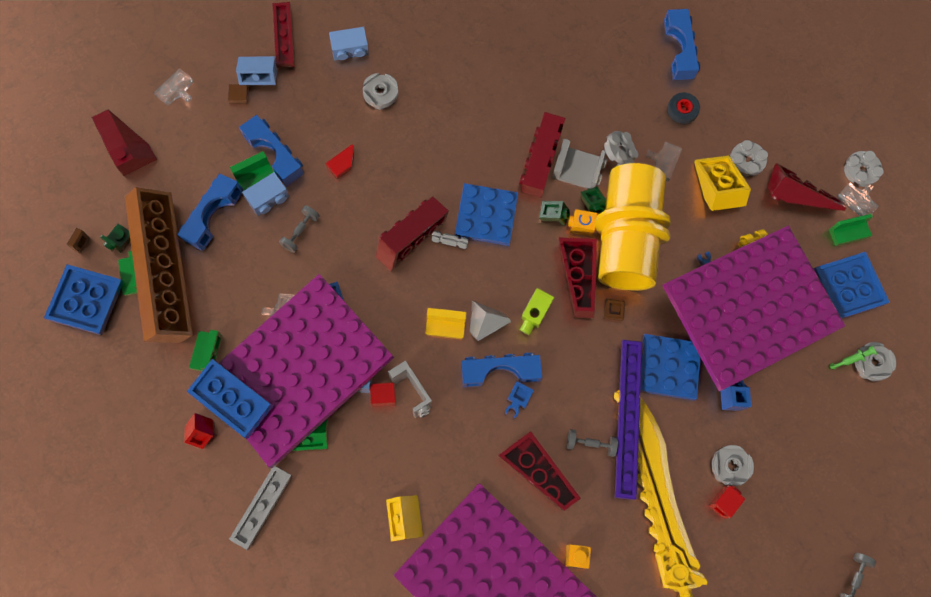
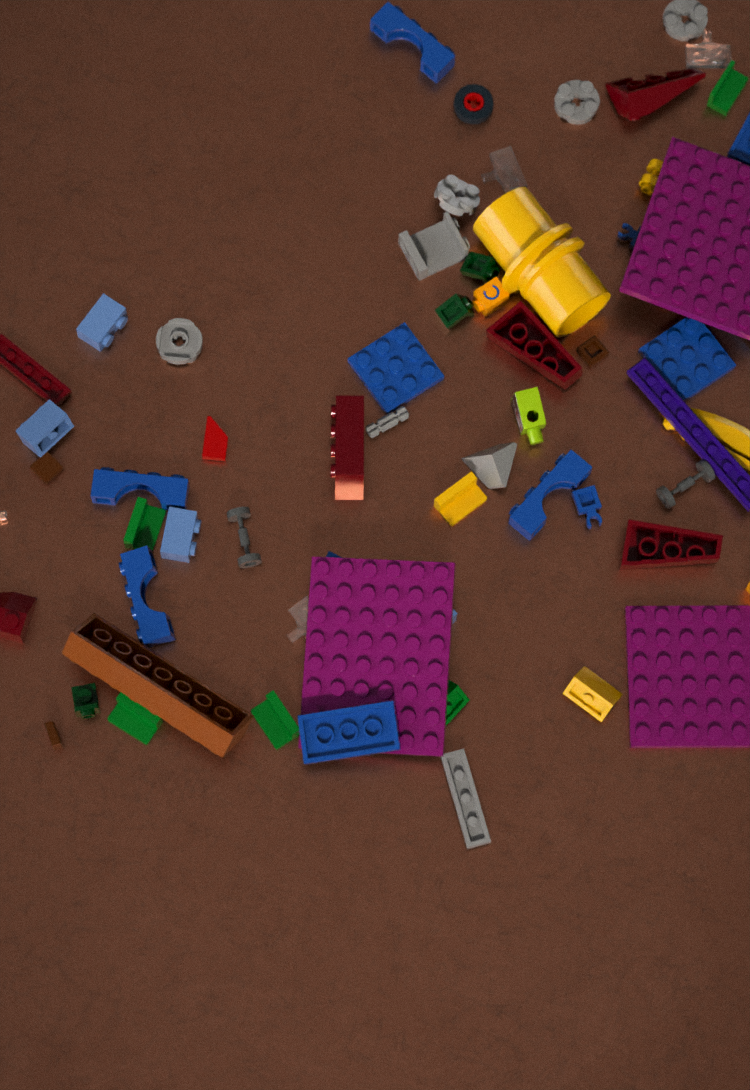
camera: 40 degrees left, 0 degrees up
blue plate [44,264,124,335] -> none
red panel [184,413,213,449] -> none
red panel [370,383,396,407] -> none
light grey panel [388,361,432,418] -> none
dark red wedge [519,112,566,198] -> none
yellow slope [694,155,751,211] -> none

